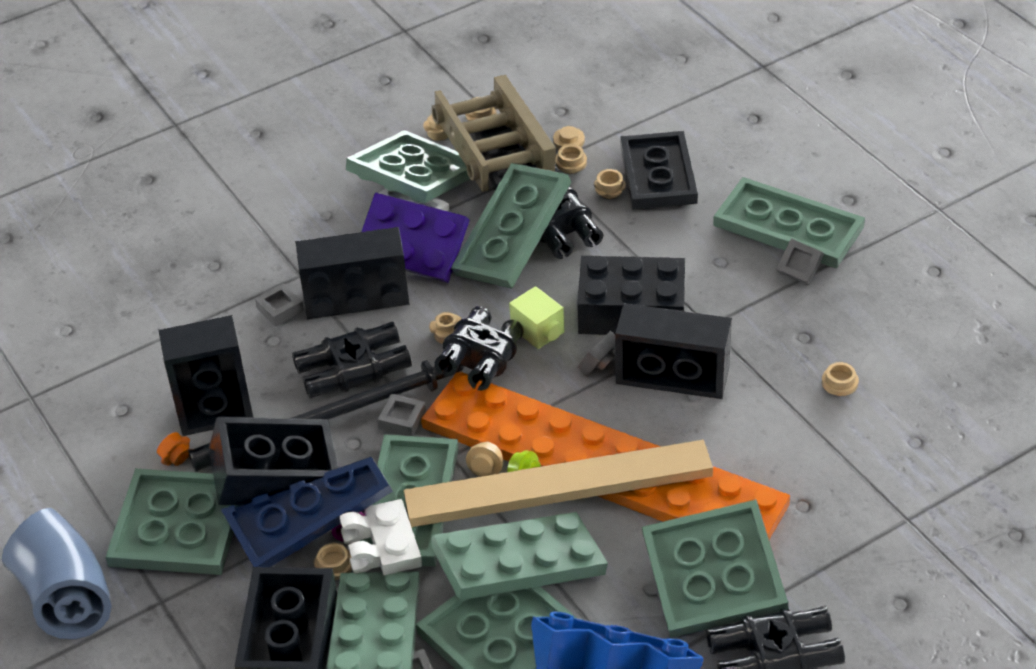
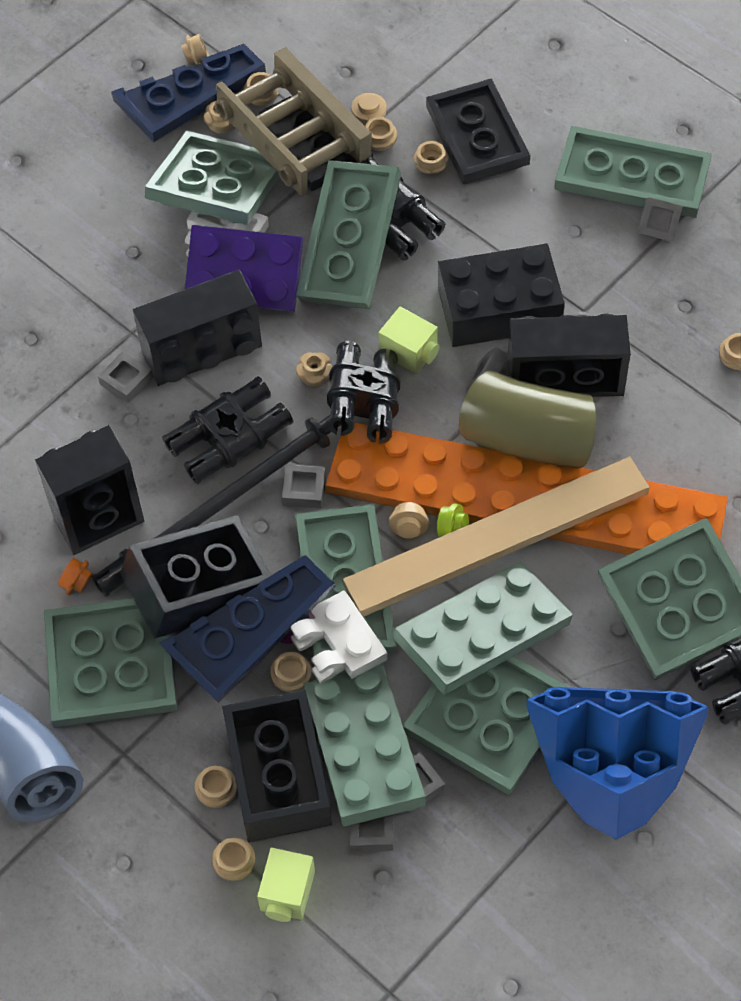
camera: 15 degrees left, 15 degrees up
none -> dark blue wing [111,44,266,142]
none -> tan plate [181,34,209,65]
none -> tan plate [195,766,237,808]
none -> olive brick [459,371,596,468]

